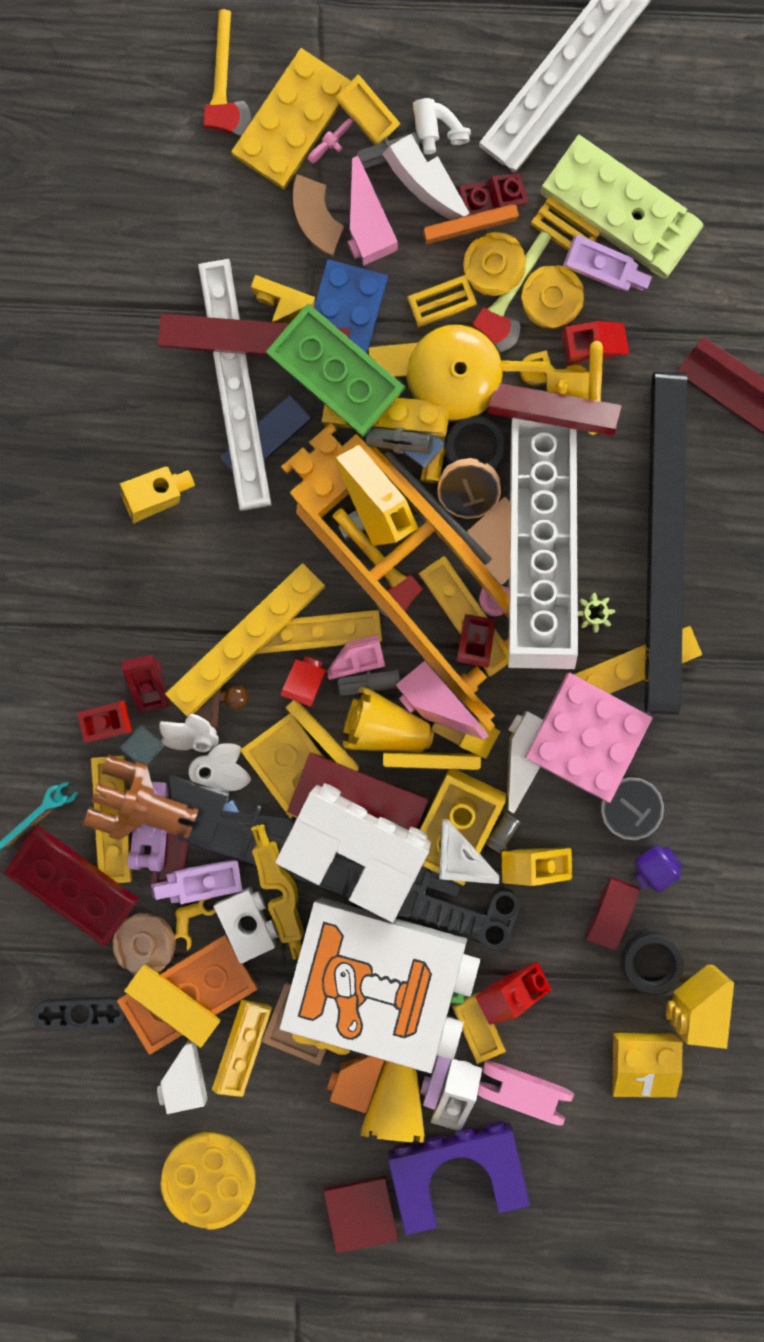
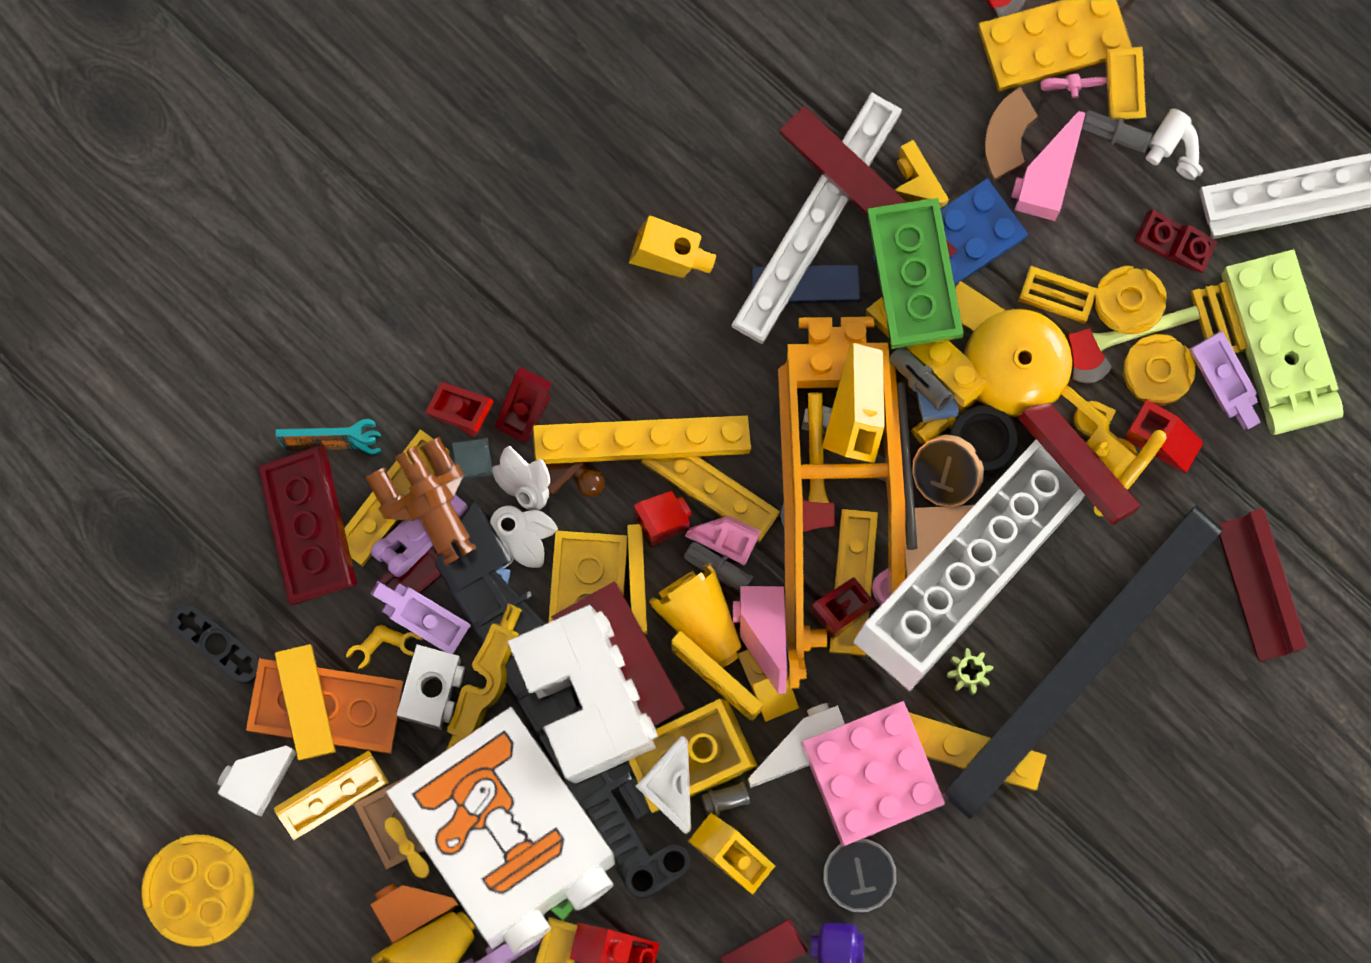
camera: 40 degrees right, 10 degrees down
medium nougat tile [112,913,176,975] -> none
white slope [383,134,470,220] -> none
orange tile [422,204,519,245] -> none

